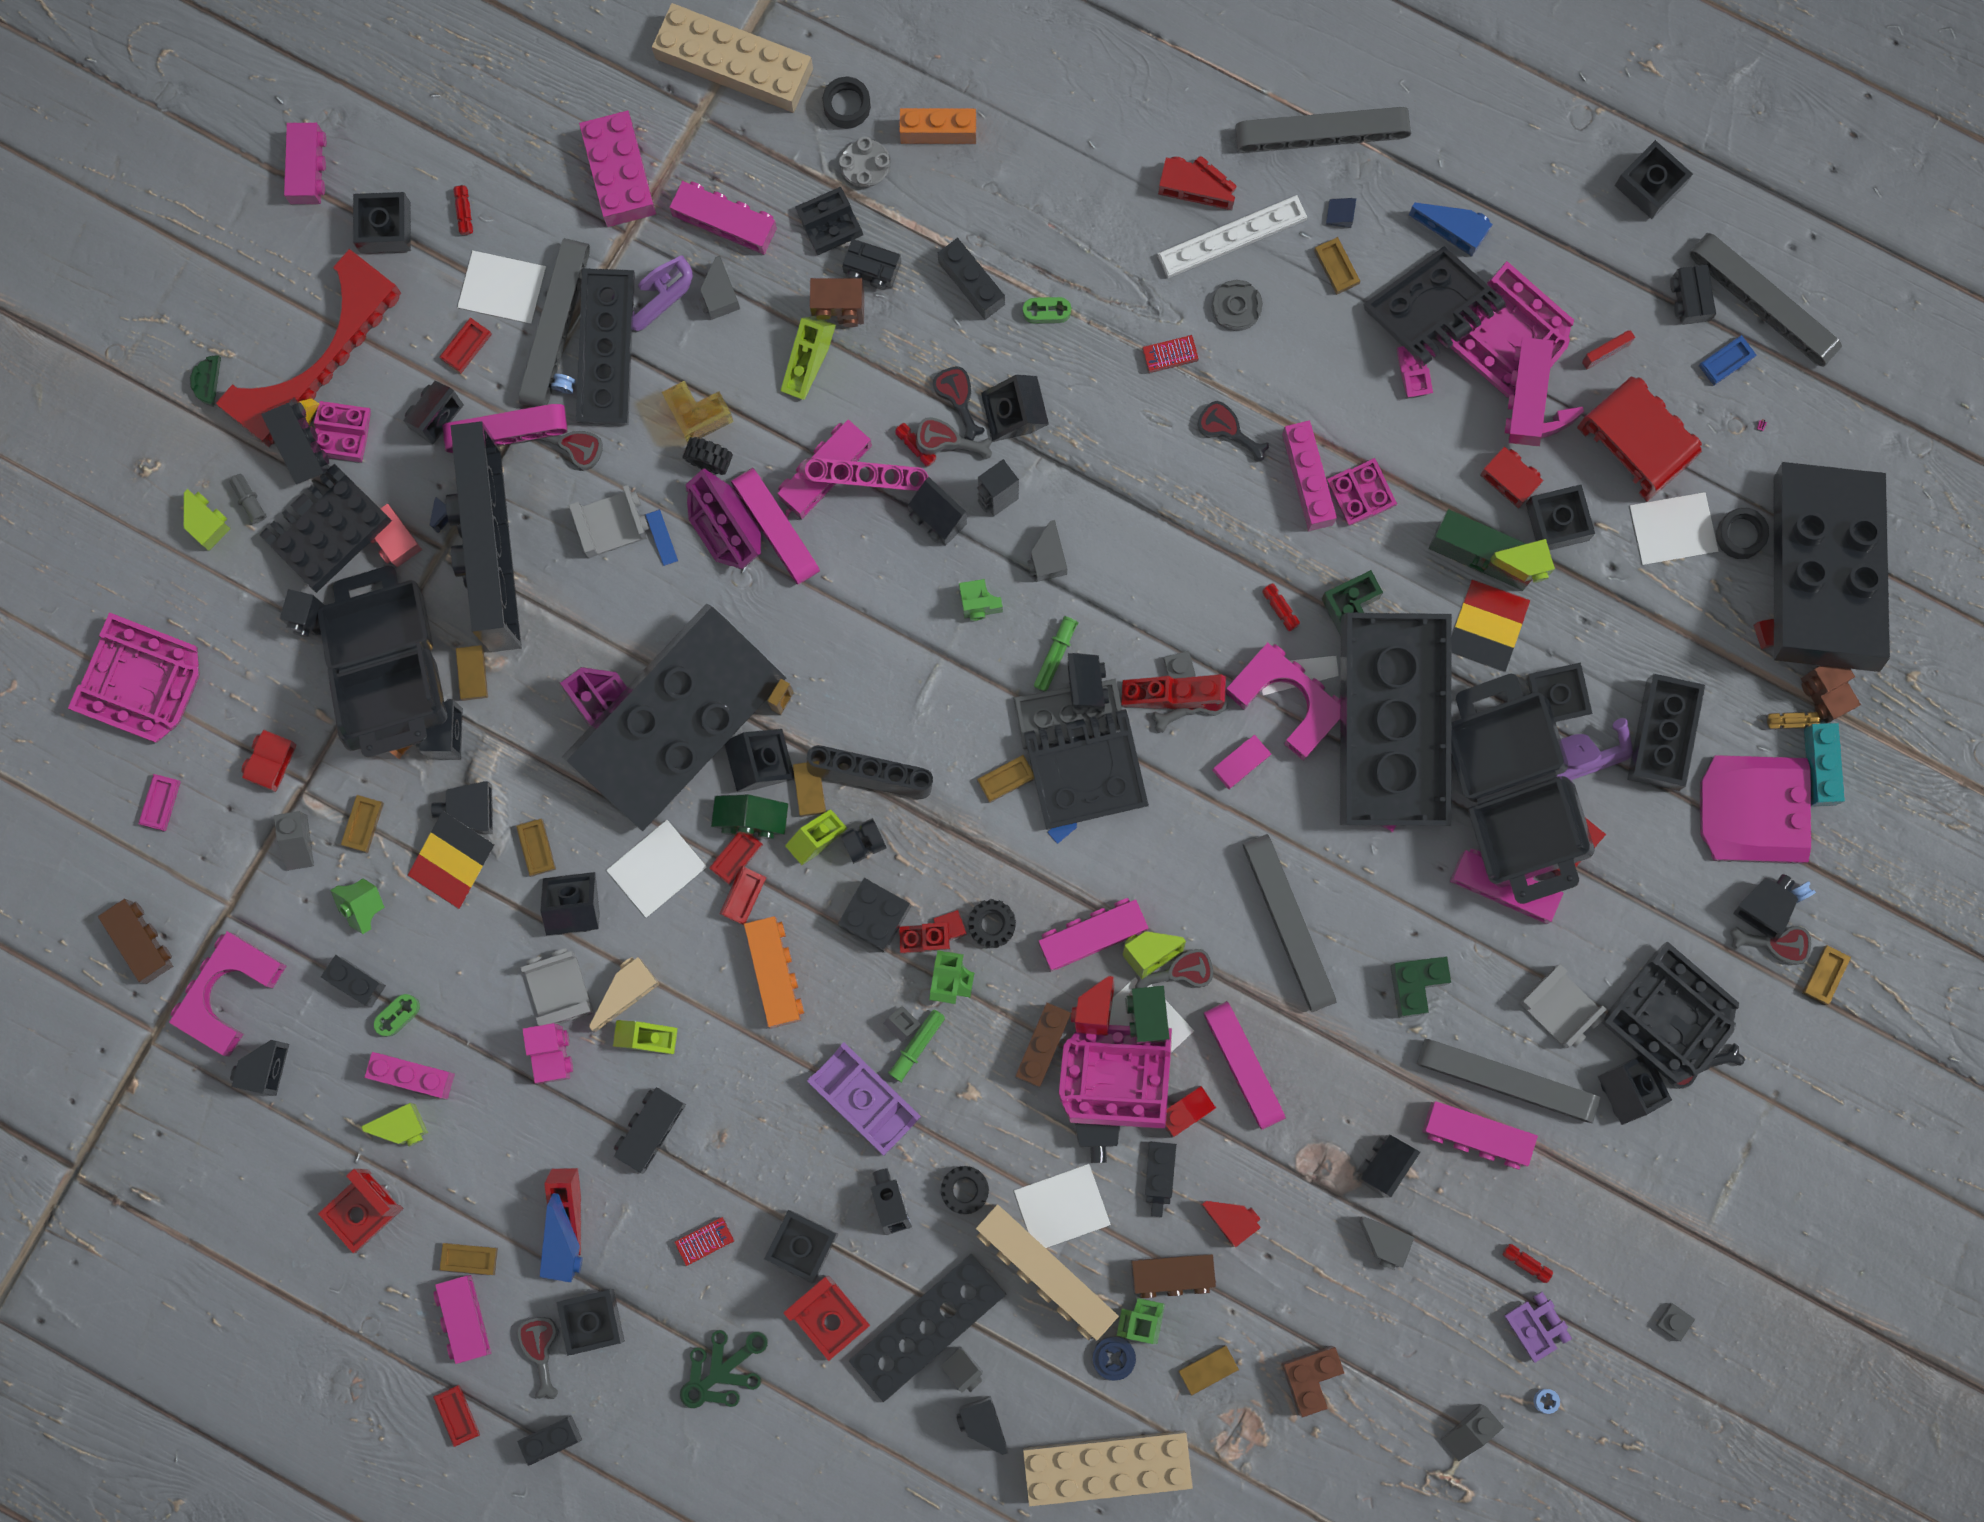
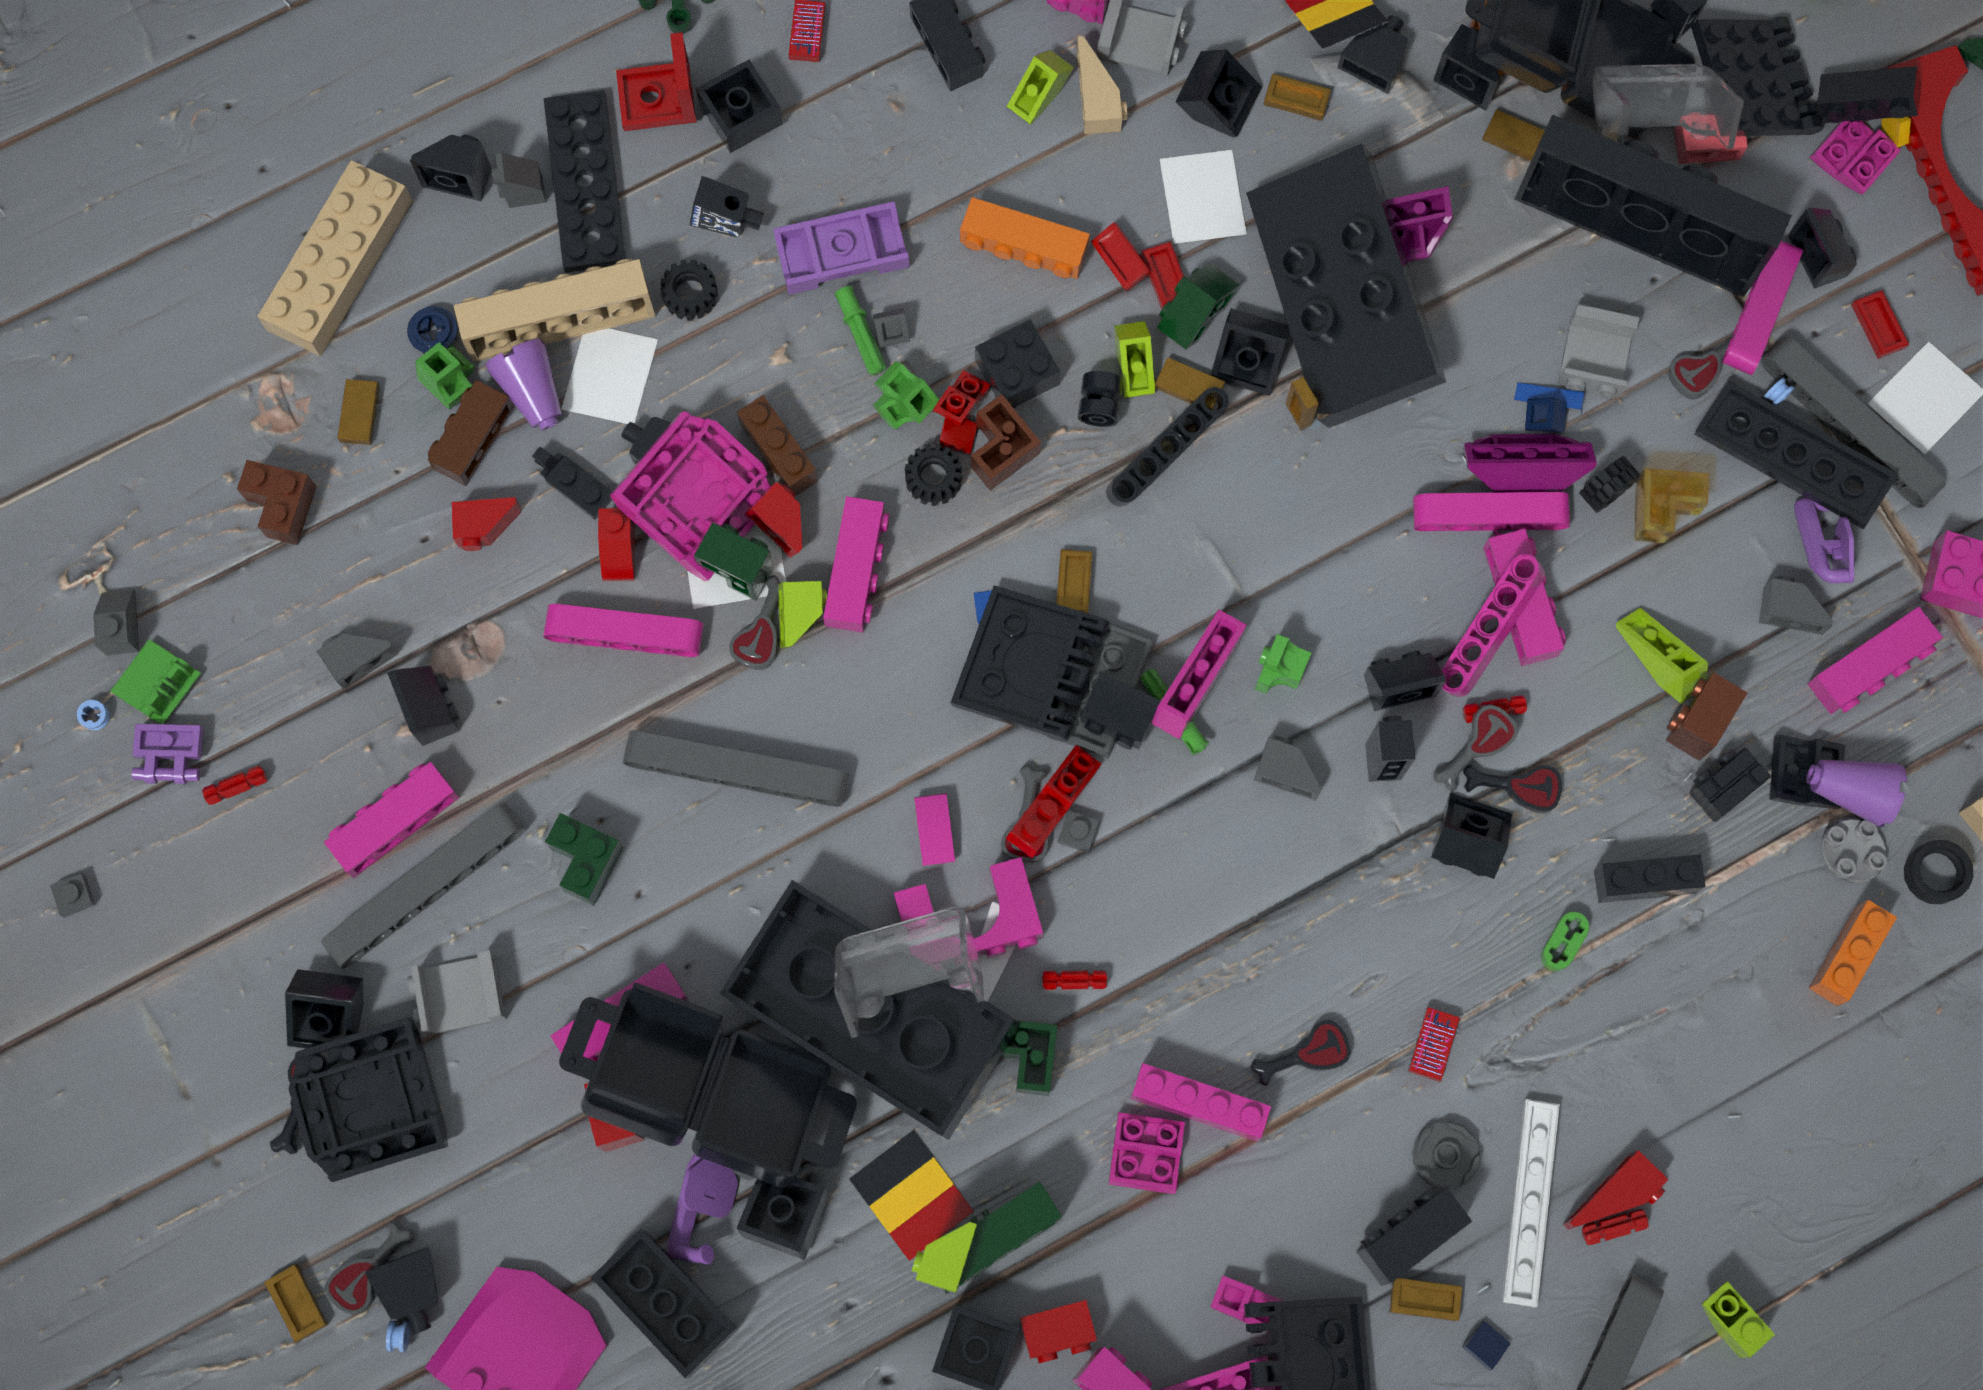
camera: 120 degrees right, 5 degrees down
dark grey axle [229,474,267,524] -> none
none -> bright green hinge [110,639,201,724]
none -> medium lavender cone [485,338,562,431]
none -> clear windscreen [834,907,984,1038]
none -> copper brick [971,394,1041,491]
none -> dark pink brick [1151,609,1247,740]
none -> black brick [1357,1187,1472,1286]
none -> dark blue slope [1525,397,1567,433]
none -> clear windscreen [1593,64,1744,149]
none -> lime slope [1701,1281,1775,1358]
none -> medium lavender cone [1807,760,1907,827]

